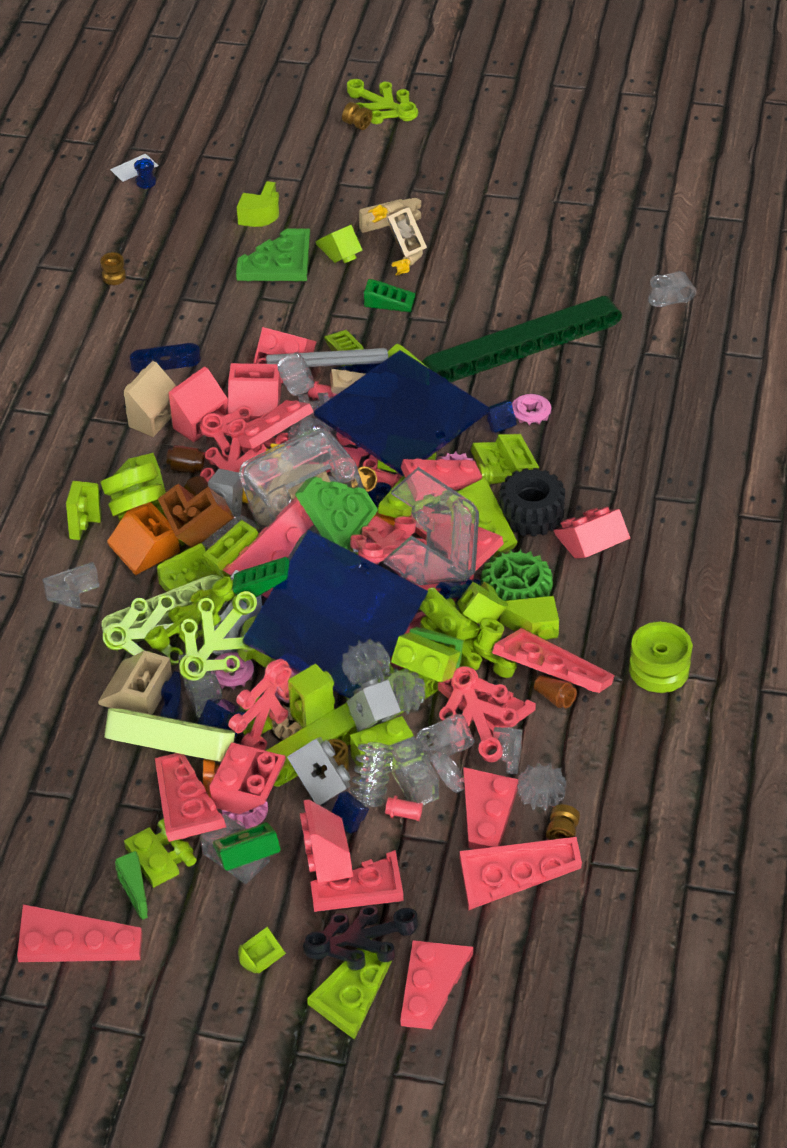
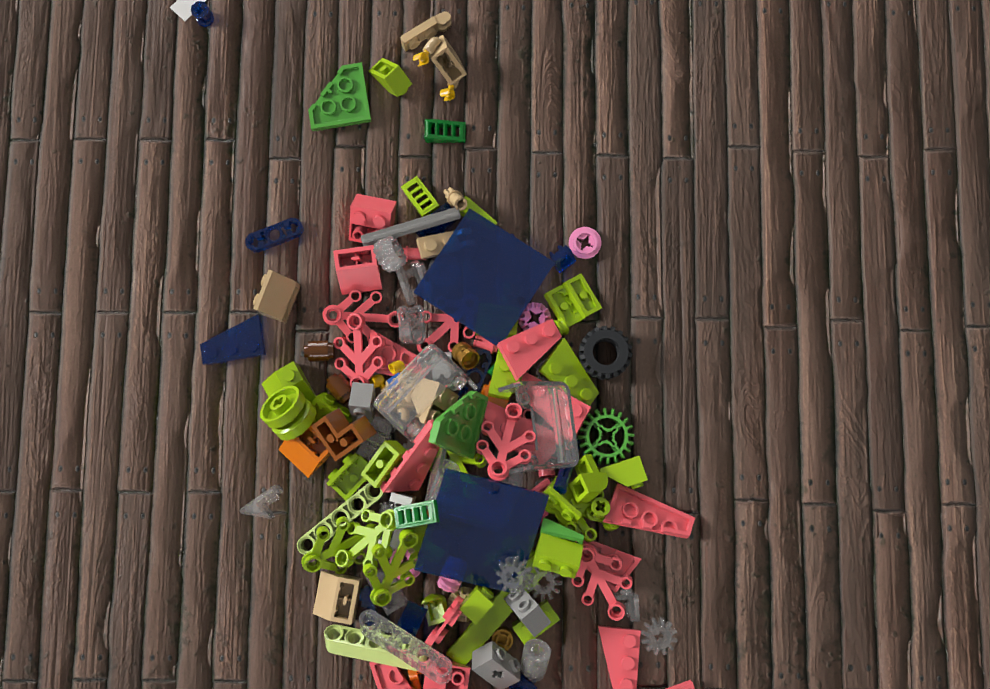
camera: 10 degrees left, 35 degrees up
lime bracket [66,481,101,540] -> none
pearl gold wheel [100,252,126,285] -> none
coral slope [169,366,228,442] -> none
lime brick [237,181,279,227] -> none
coral wing [238,400,313,449] -> none
coral pin [385,795,423,821] -> none
clear brick [388,736,439,805] -> none
clear piece [416,714,474,762] -> none
dark green beam [422,296,622,387] -> none
clear gear [432,751,465,793] -> none
dark orange cone [534,675,577,708] -> none
pearl gold wheel [546,804,580,840] -> none
coral slope [553,506,630,558] -> none
lime wheel [629,621,693,693] -> none
clear piece [648,271,696,307] -> none
none -> clear blue wing [200,314,266,365]
none -> clear beam [359,610,452,684]
none -> tan axle [443,187,467,211]

